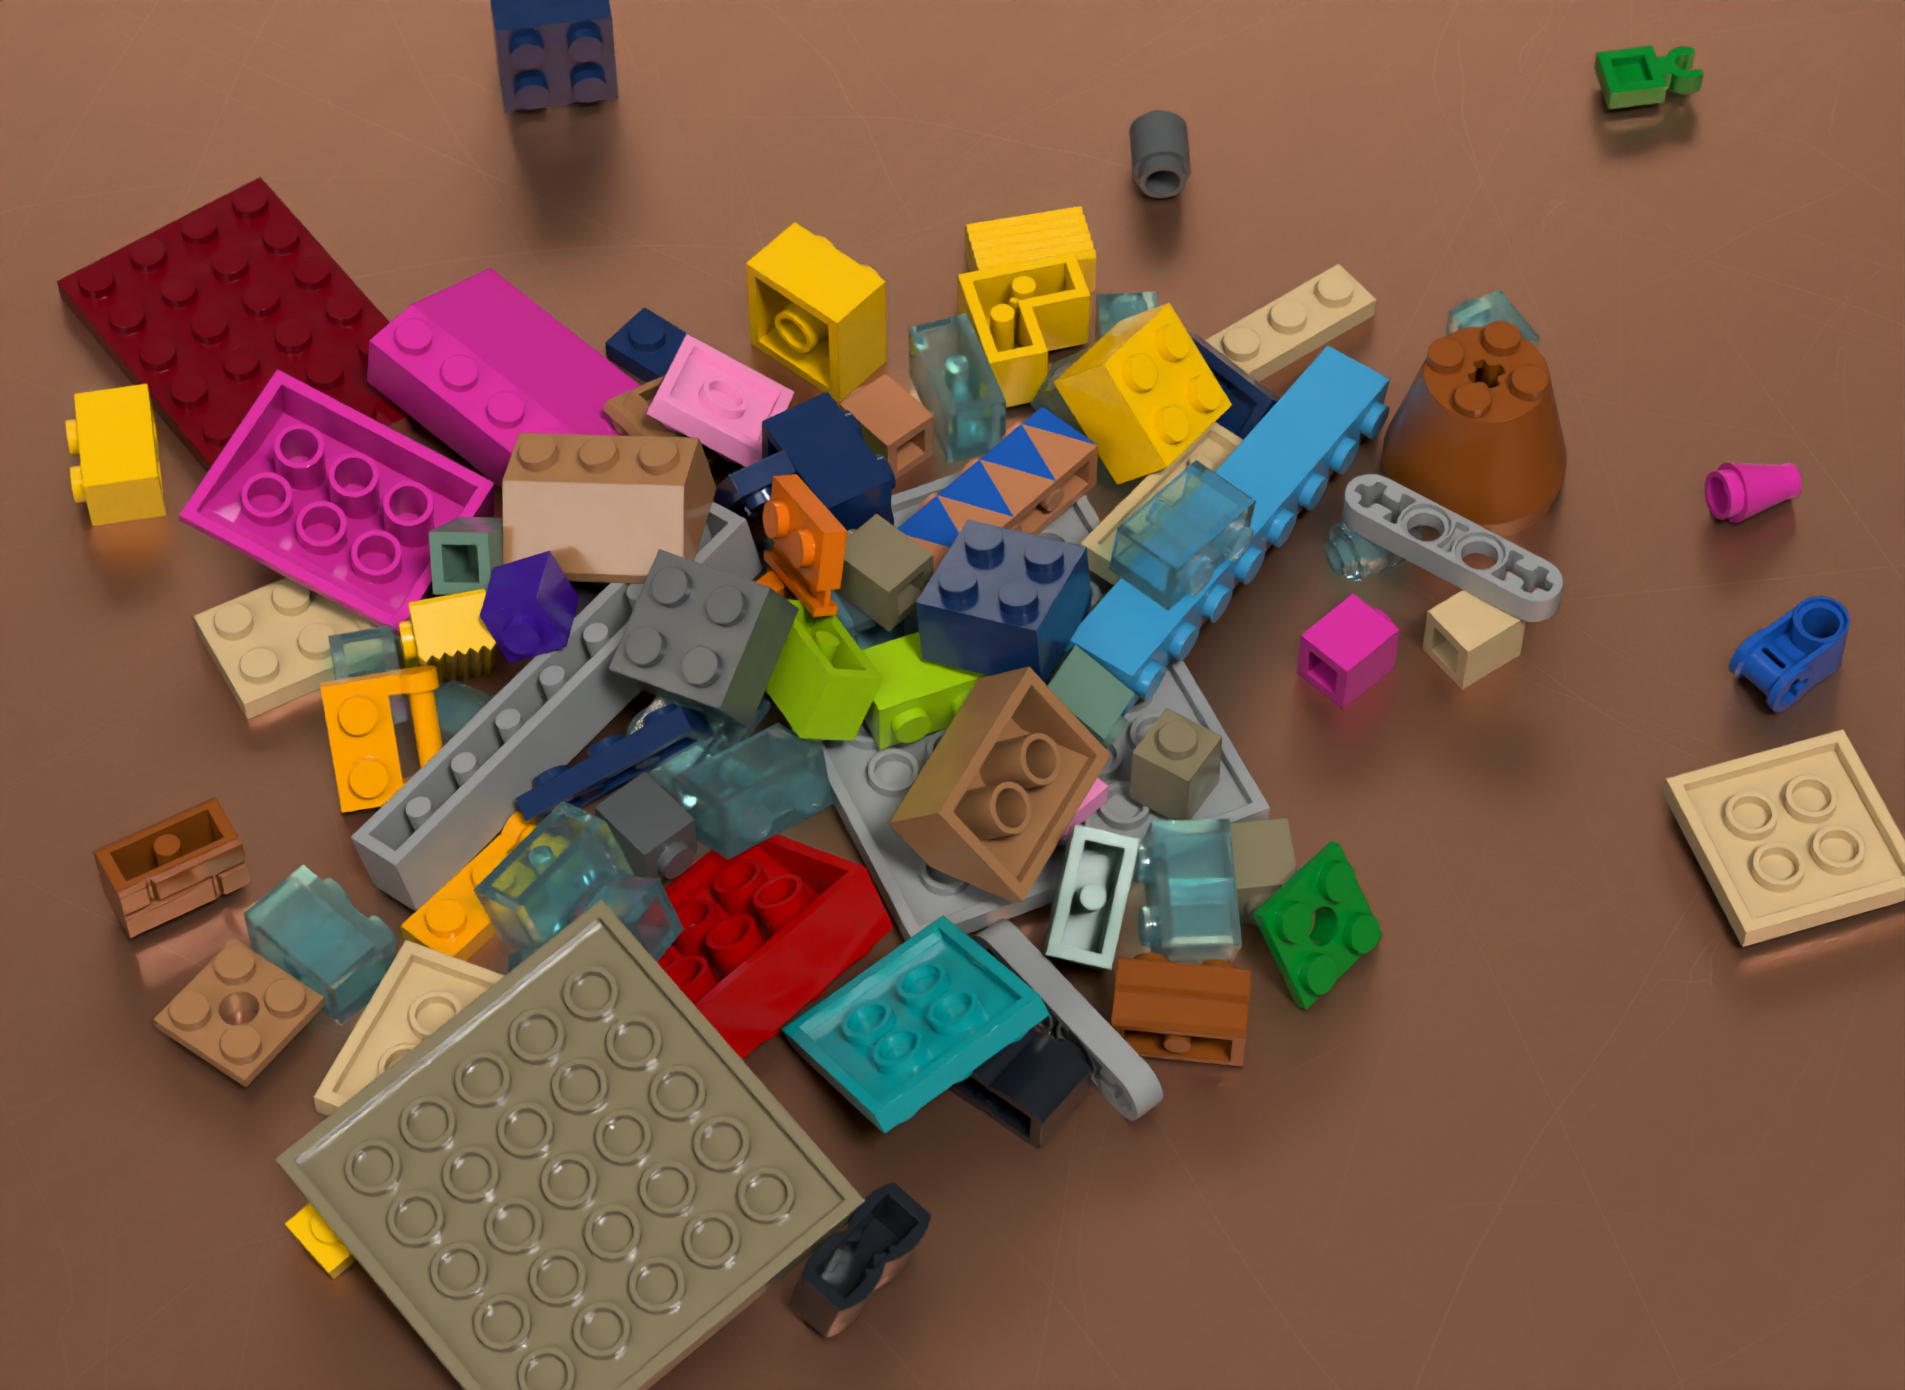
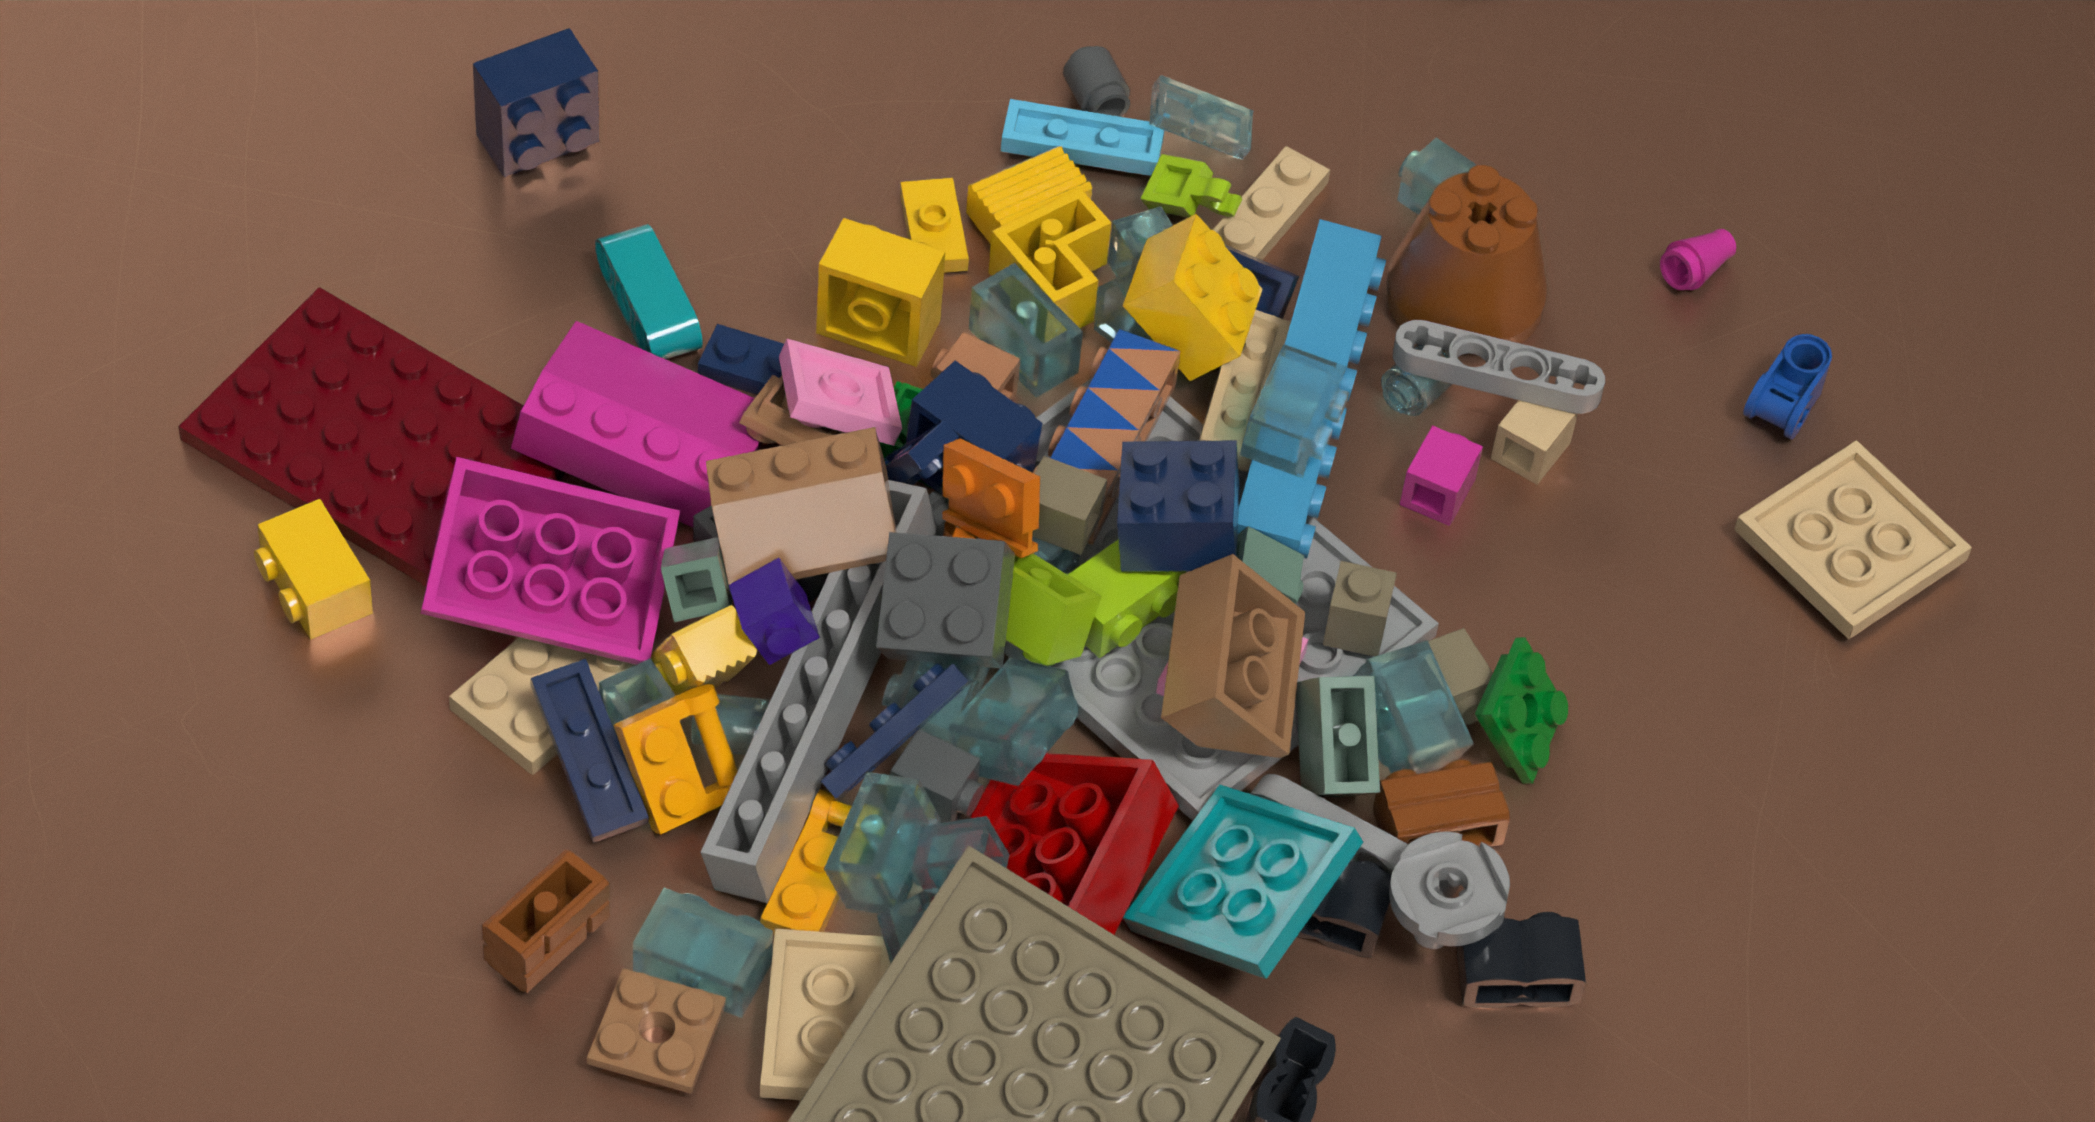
camera: 25 degrees left, 0 degrees up
none -> dark blue plate [530,658,649,843]
none -> teal beam [595,224,703,359]
none -> yellow plate [900,178,969,273]
none -> medium azure plate [1001,99,1165,176]
none -> lime plate [1140,154,1243,218]
none -> clear light blue plate [1149,75,1253,160]
none -> light grey plate [1389,832,1510,949]
none -> black brick [1456,912,1586,1008]

